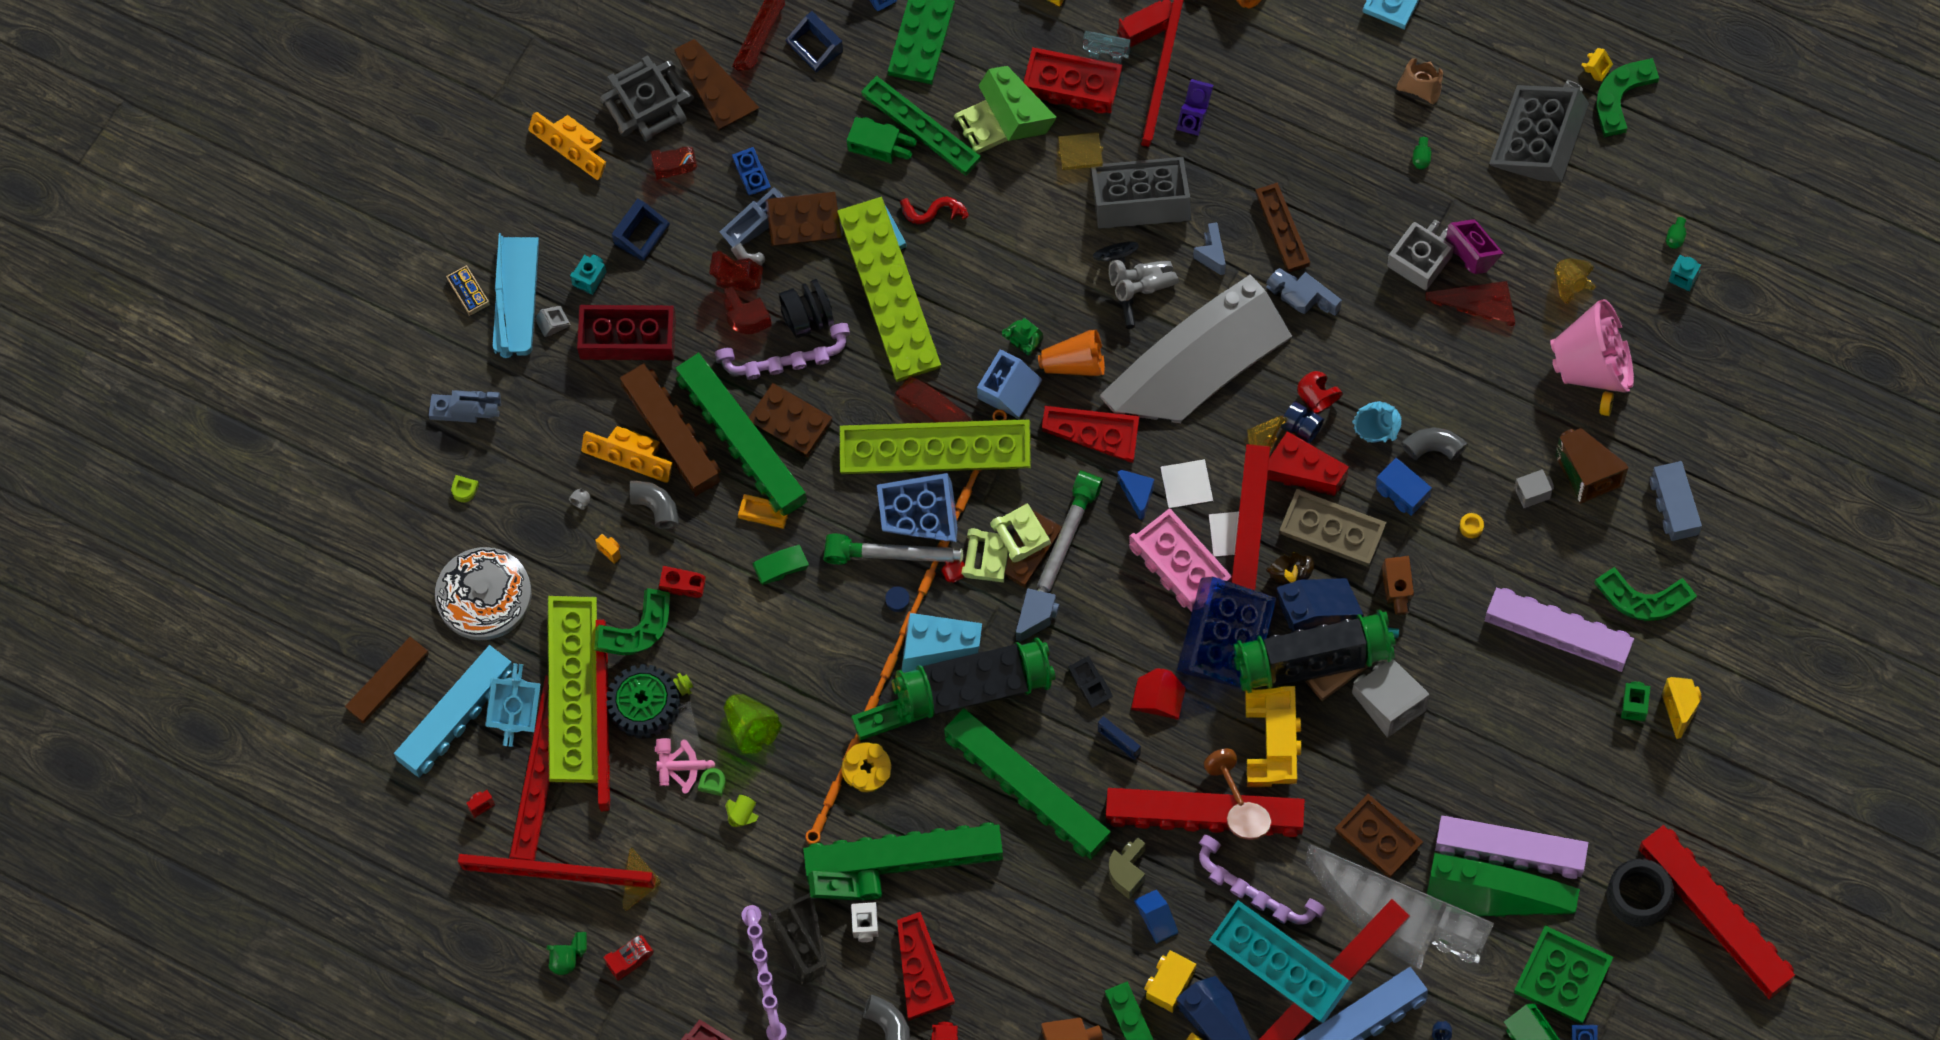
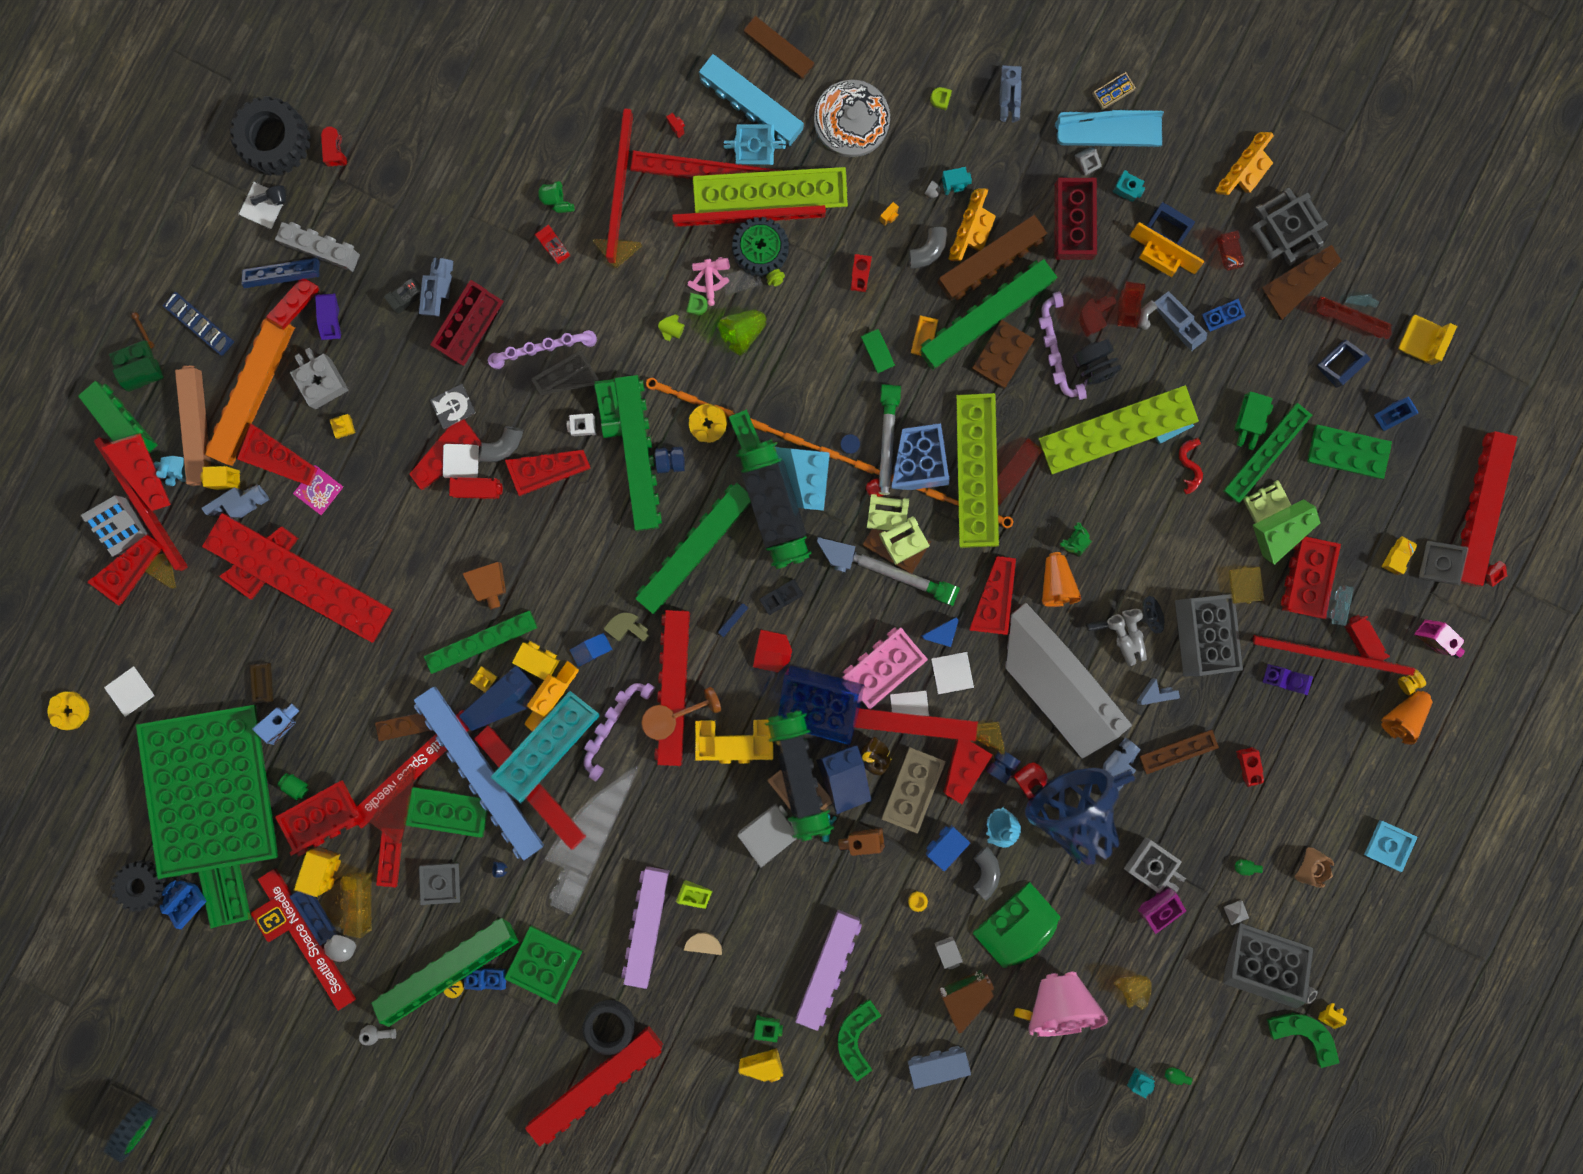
camera: 90 degrees right, 20 degrees up
green plate [594,588,670,655] -> none
reddish brown plate [766,192,842,246] -> none
medium blue slope [977,349,1042,419] -> none
reddish brown plate [1335,794,1423,879] -> none
green wedge [1424,853,1580,918] -> none
clear red wing [1425,281,1515,326] -> none
none -> light orange bracket [525,661,579,732]
none -> dark blue wheel [655,446,685,473]
none -> lime slope [676,880,712,909]
none -> tan tile [684,932,722,955]
none -> teal brick [942,167,972,195]
none -> green slope [972,882,1061,968]
none -> dark blue piece [1025,768,1136,865]
none -> light orange bracket [1130,222,1204,277]
none -> light grey slope [1224,900,1249,925]
none -> red leg [1236,747,1264,787]
none -> clear light blue bar [1346,294,1379,308]

